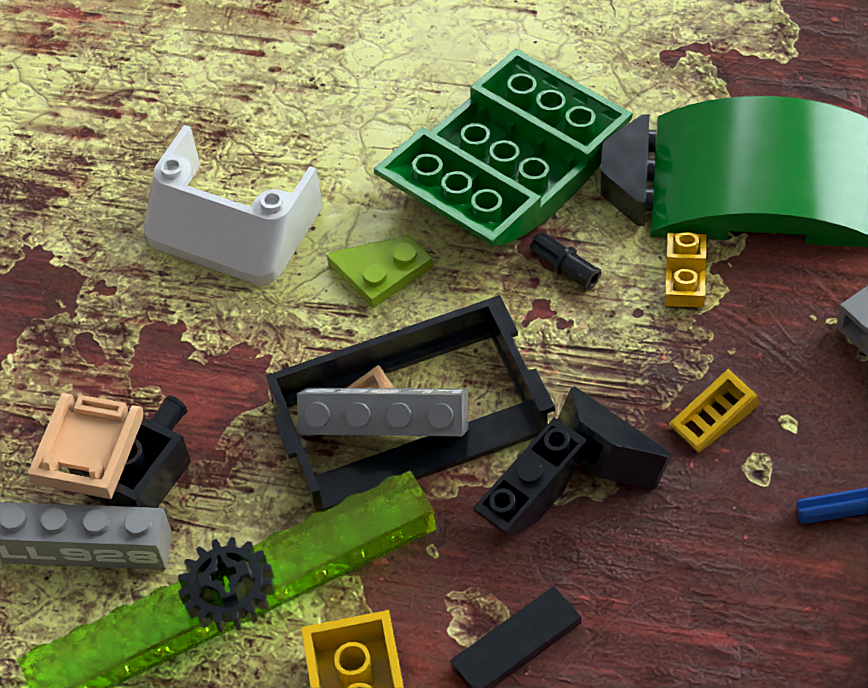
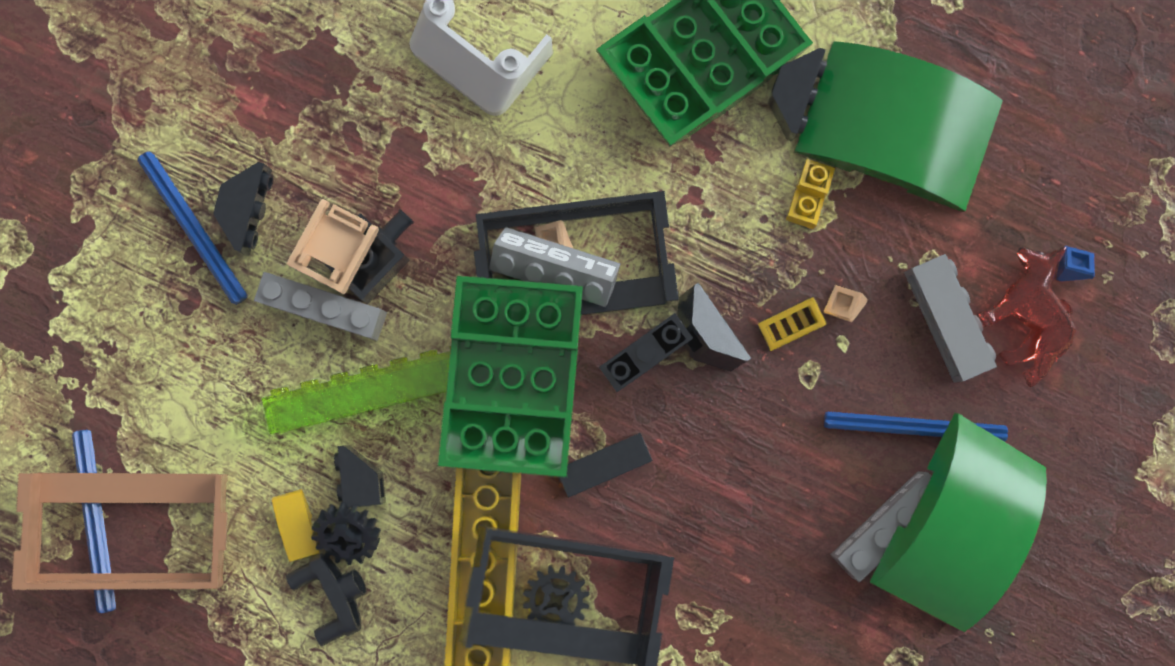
camera: 10 degrees right, 30 degrees up
black gear [178,537,275,632] -> none
lime wing [327,235,433,308] -> none
black axle [530,232,602,290] -> none
none -> green slope [438,276,583,477]
none -> light nougat slope [824,285,868,322]

